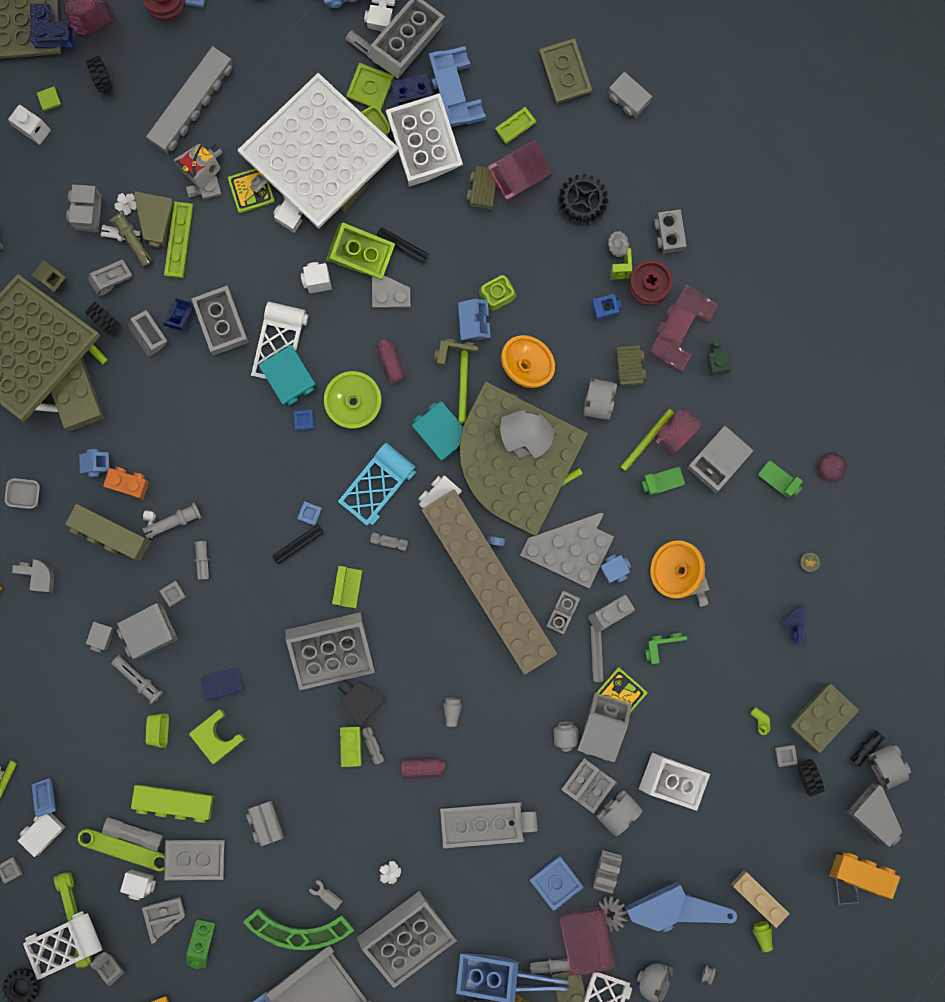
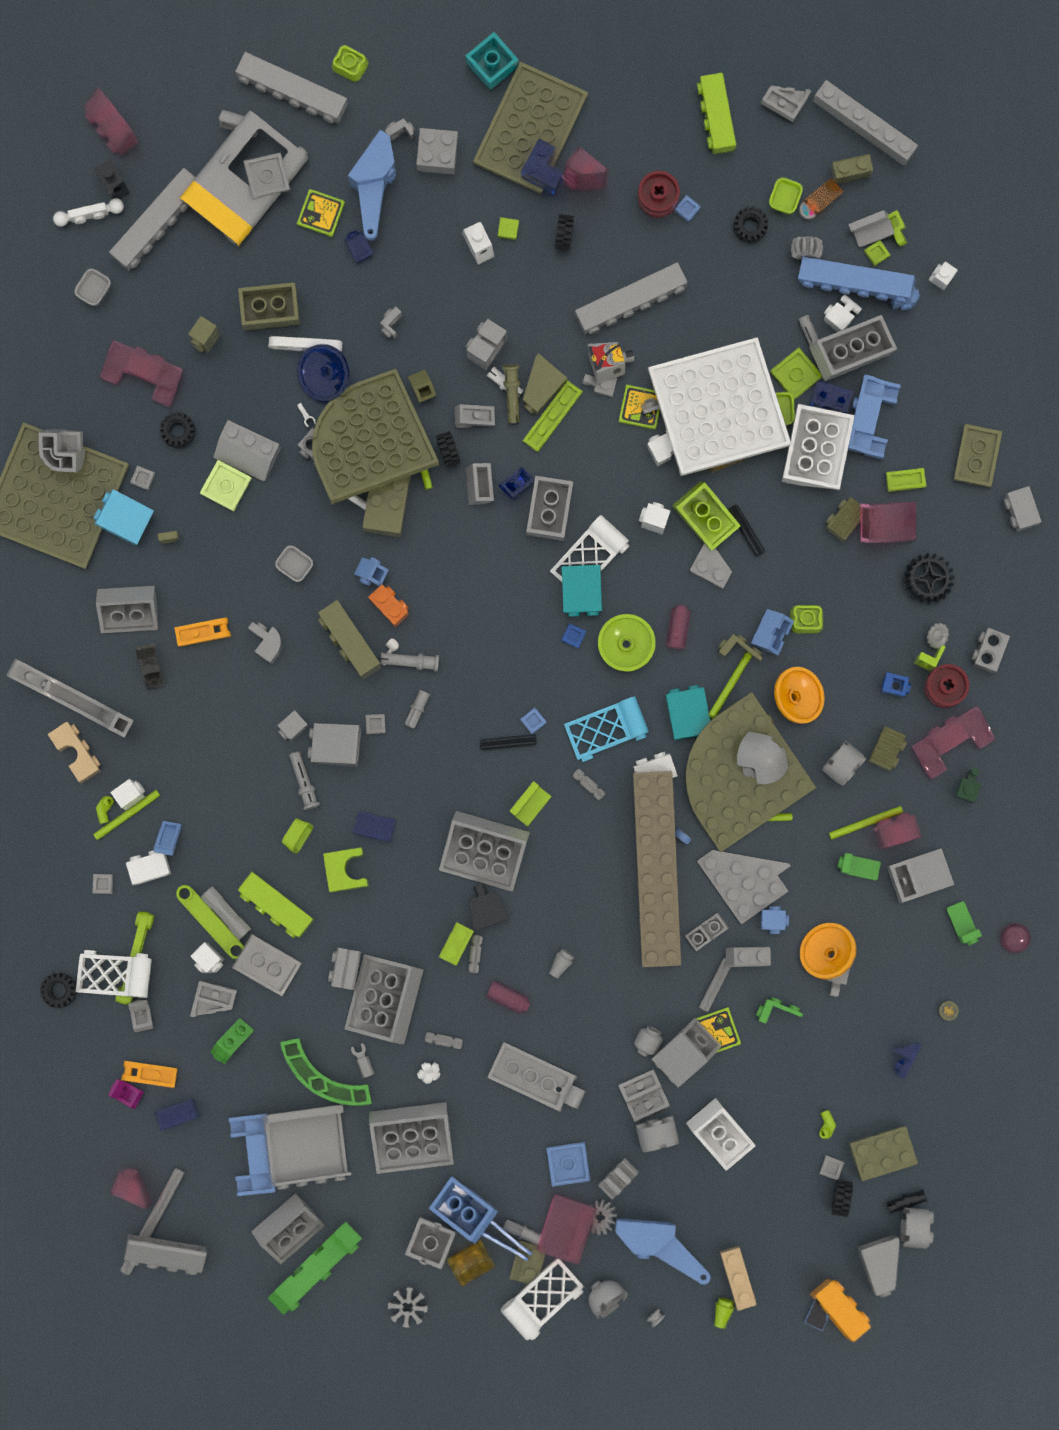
camera: 30 degrees right, 0 degrees up
white plant [114,193,137,216] -> none
none -> light grey slope [344,954,423,1045]
none -> light grey axle [425,1032,463,1049]

